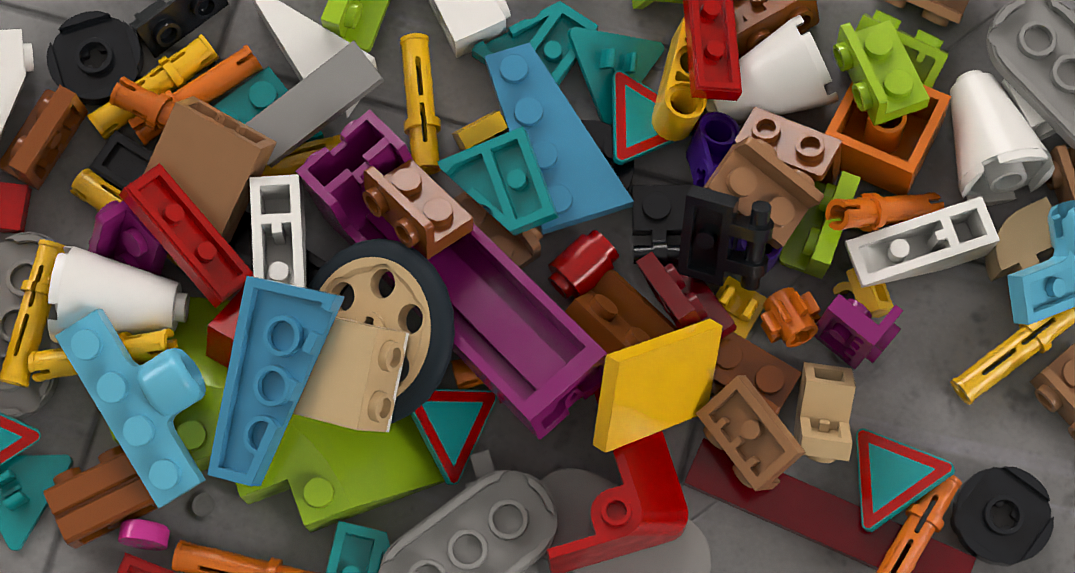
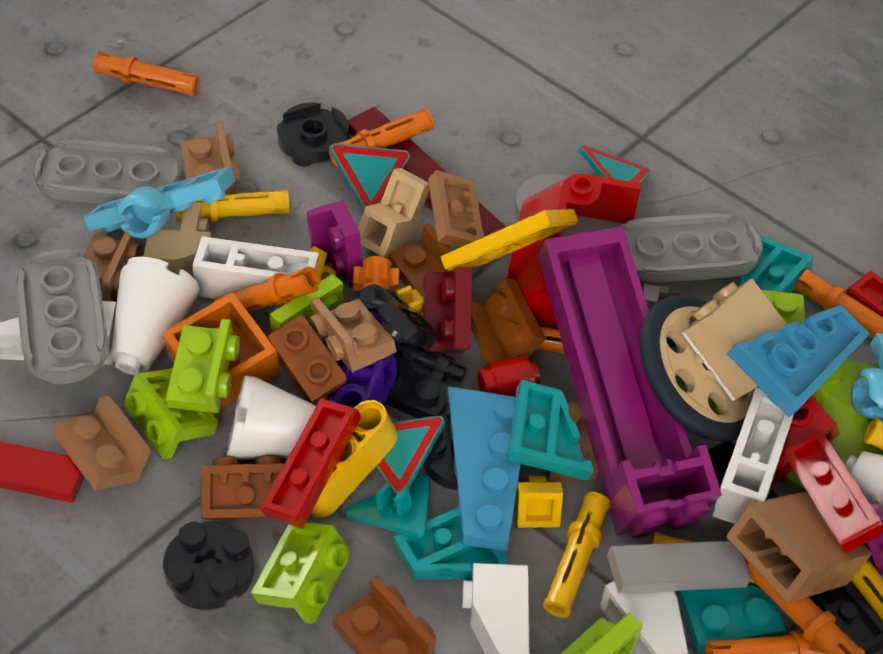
camera: 155 degrees left, 25 degrees down
dark orange bracket [363,159,473,260] -> none

